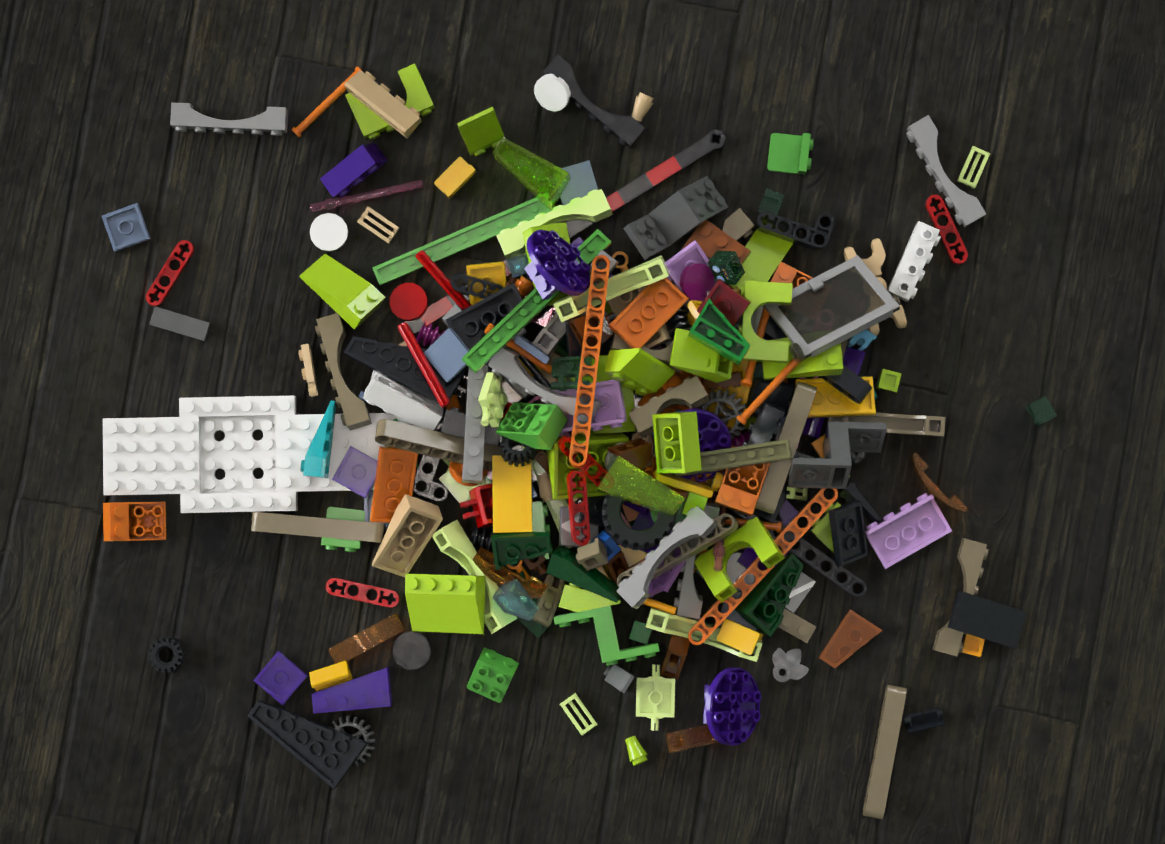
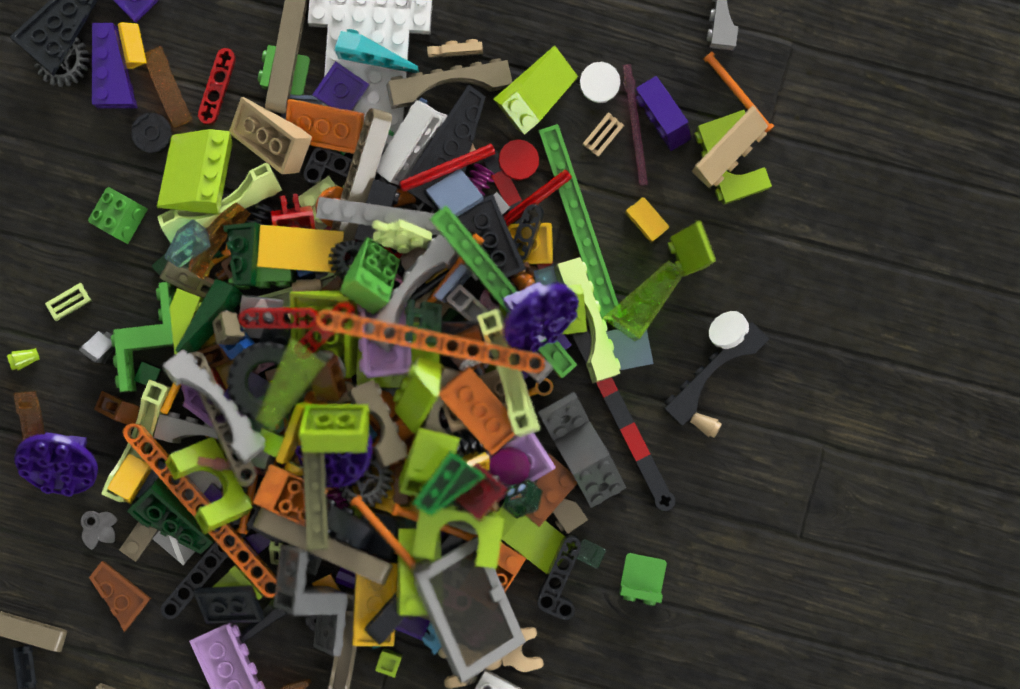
camera: 90 degrees right, 0 degrees up
yellowish green plate [636,664,675,731] -> none

